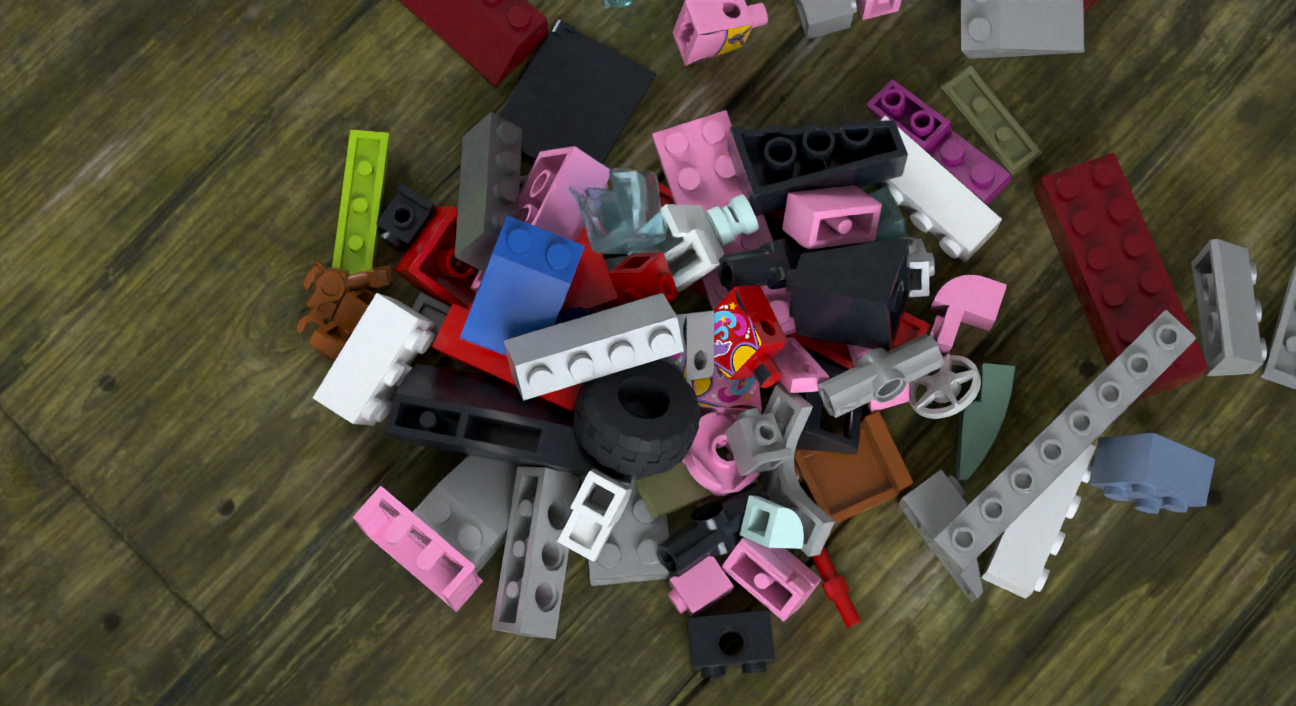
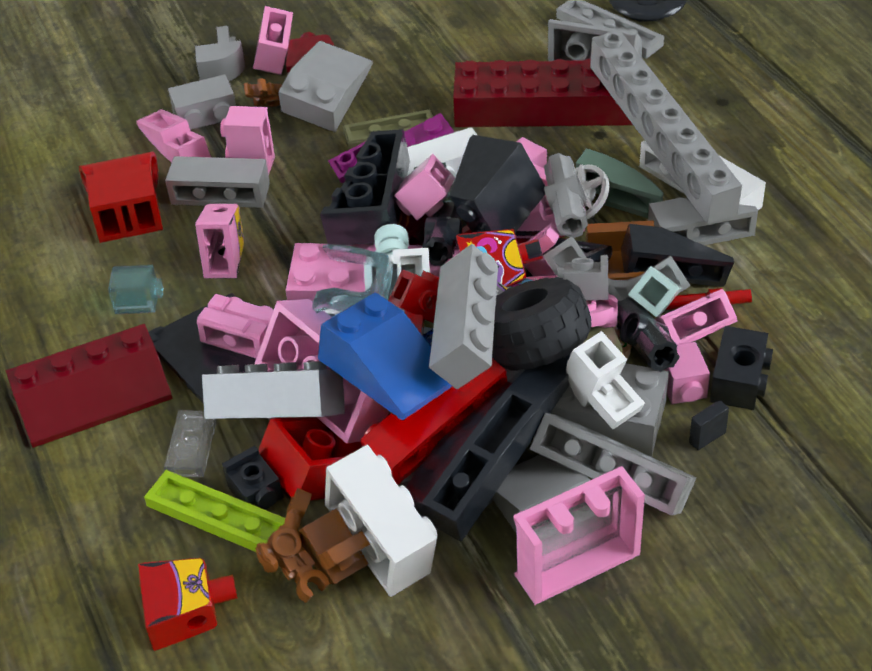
camera: 65 degrees left, 30 degrees down
sand blue brick [1089,433,1215,514] -> none
none -> red torso [138,558,238,651]
none -> clear plate [164,410,217,477]
none -> bright pink brick [197,294,274,358]
none -> black slope [621,224,734,287]
none -> black tile [689,400,729,451]

